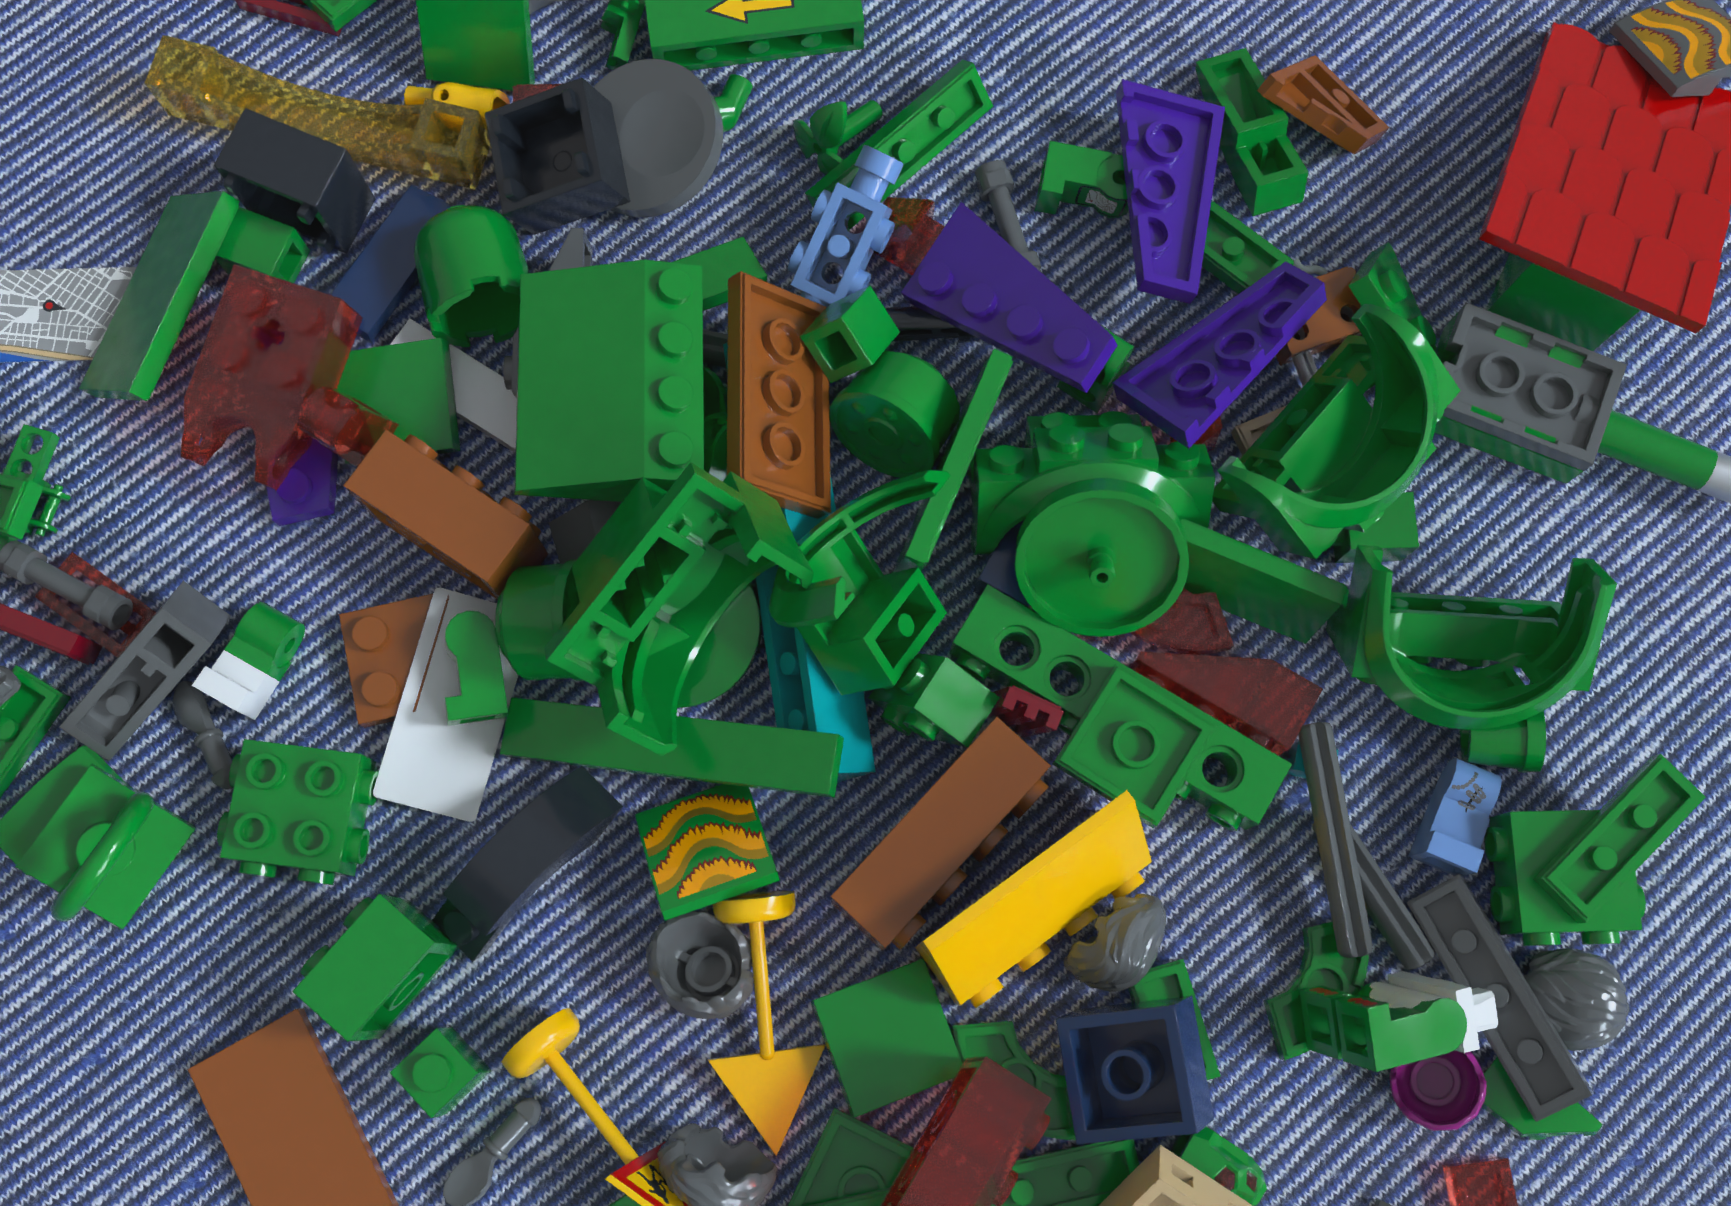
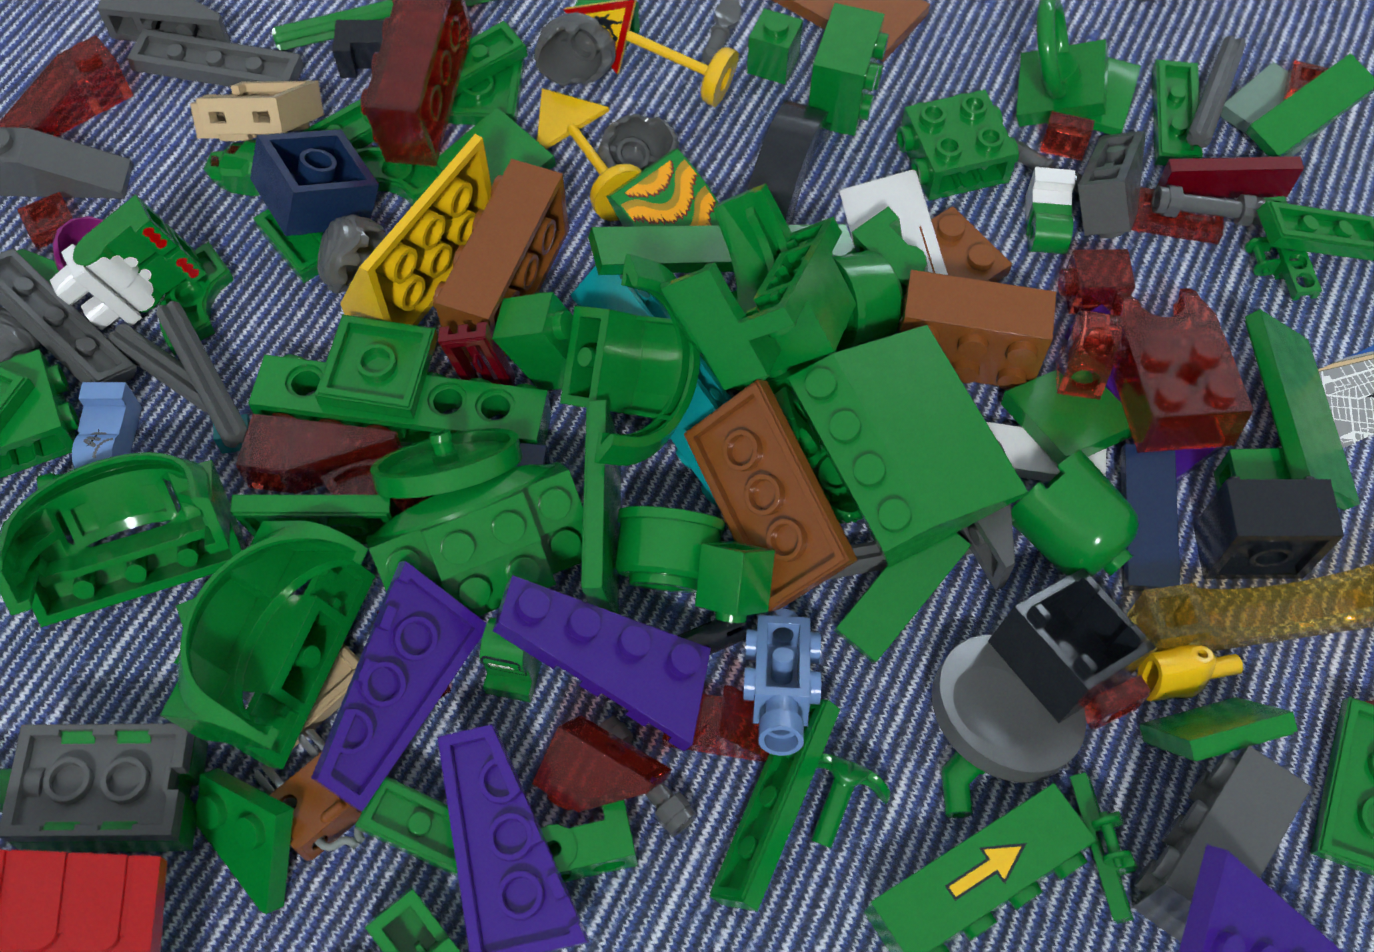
camera: 160 degrees right, 15 degrees down
none -> clear red slope [532,715,672,812]
none -> clear red tile [1040,111,1095,160]
none -> clear red brick [1058,249,1136,314]

